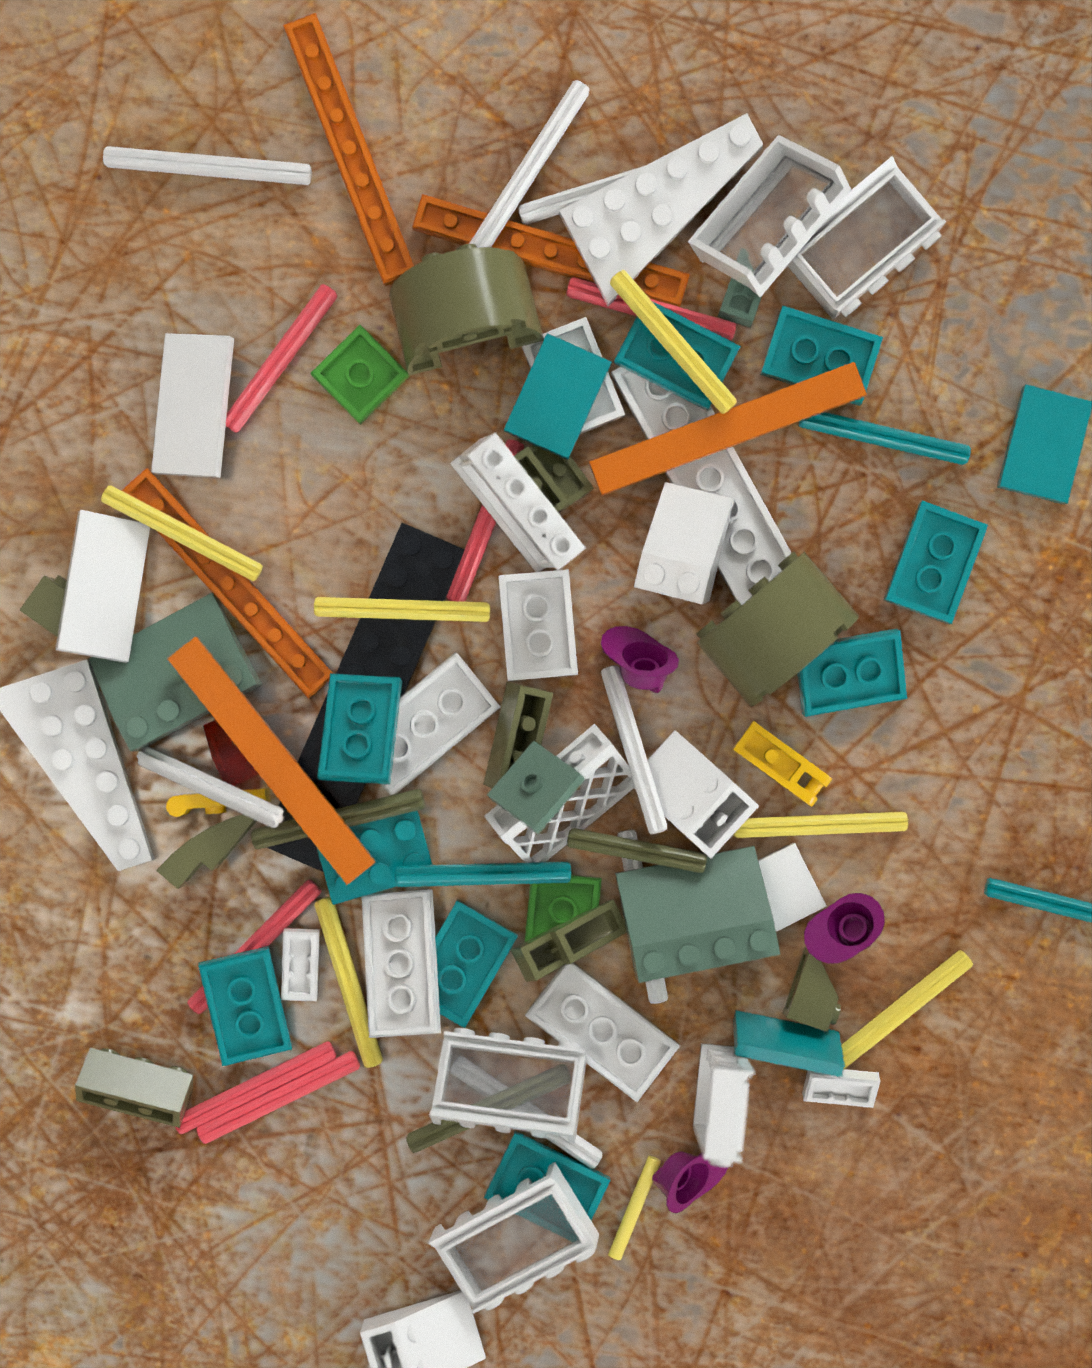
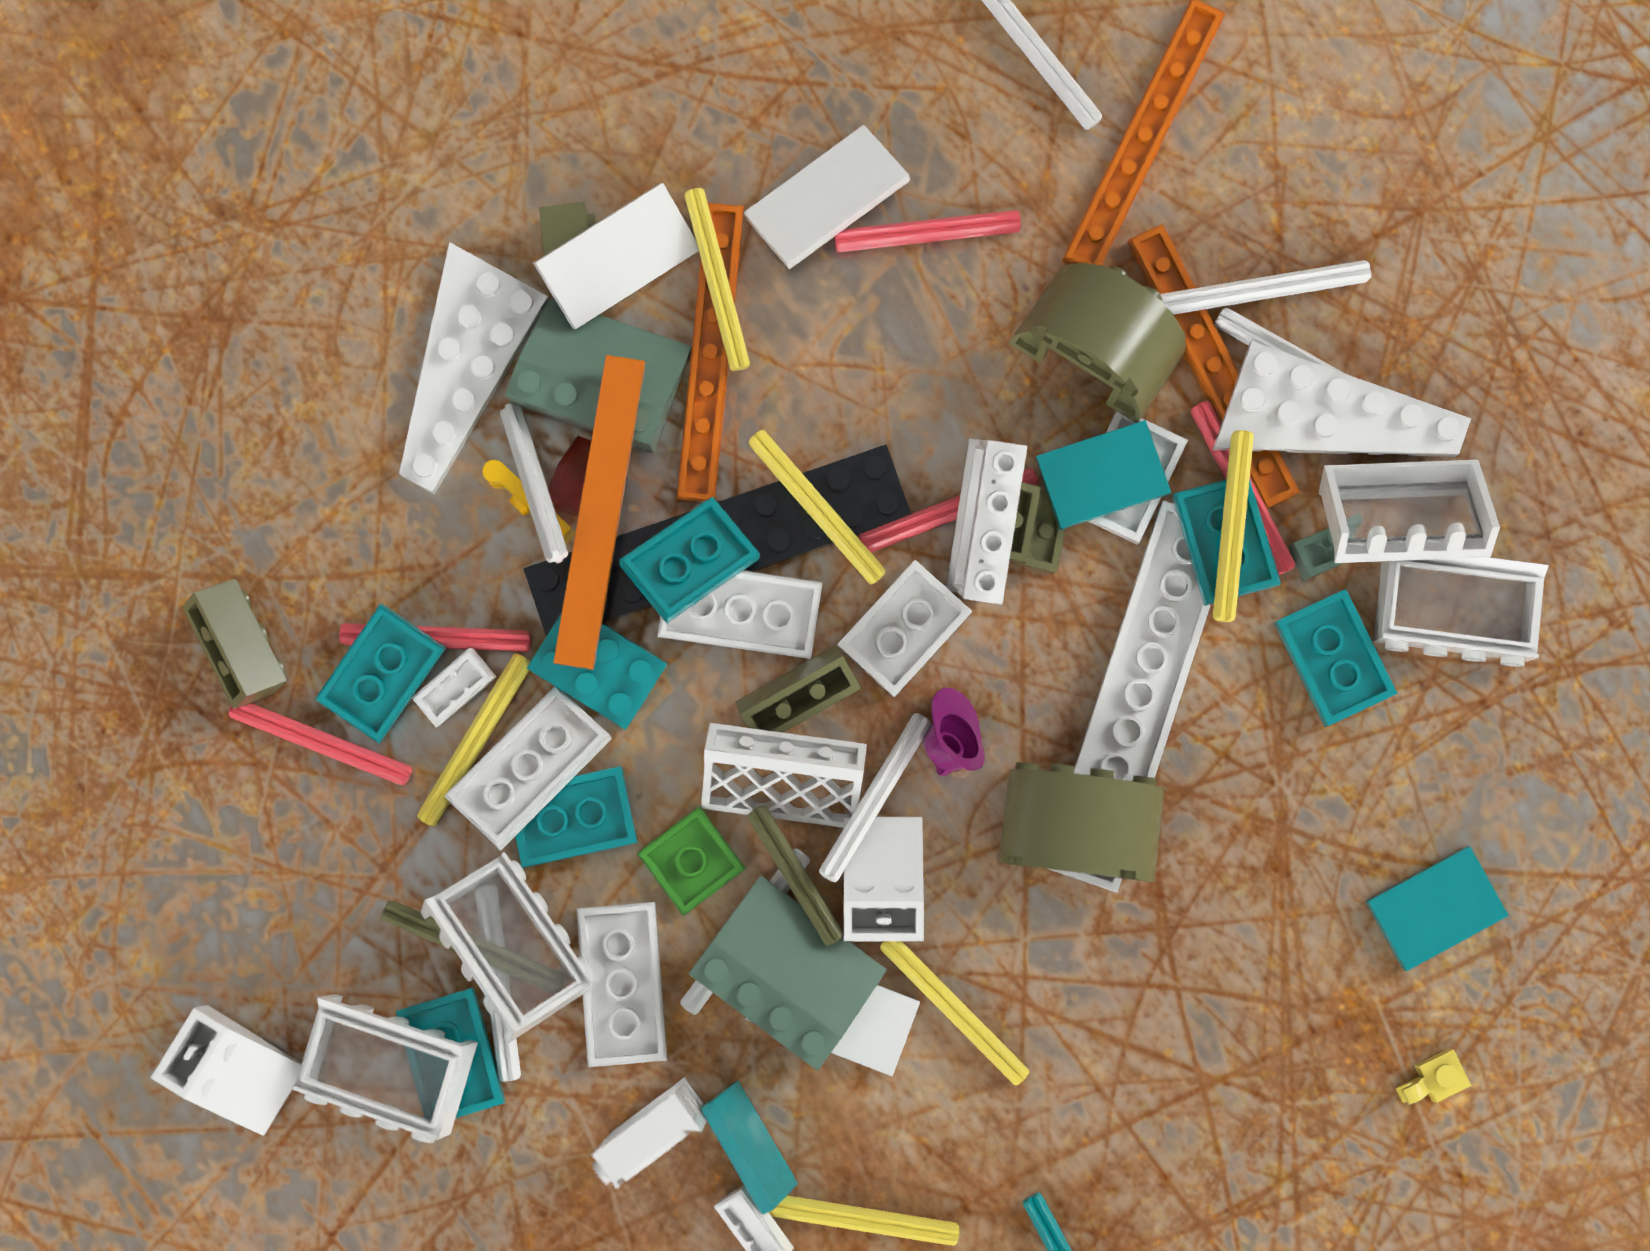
camera: 45 degrees right, 5 degrees down
olive slope [156,814,257,889] -> none
coral axle [197,1051,360,1144] -> none
olive axle [251,789,425,849] -> none
bright green tile [310,325,410,425] -> none
teal axle [395,862,571,887] -> none
sand green plate [487,741,586,835] -> none
olive slope [511,899,627,982] -> none
orange tile [589,362,867,496] -> none
light yellow bar [608,1156,661,1260] -> none
white slope [634,482,734,604] -> none
magenta piece [652,1152,728,1214] -> none
yellow plate [732,721,832,807] -> none
olive slope [782,946,841,1032] -> none
teal tile [797,628,907,717] -> none
teal axle [799,412,971,465] -> none
magenta piece [804,893,885,964] -> none
teal plate [883,500,988,625] -> none

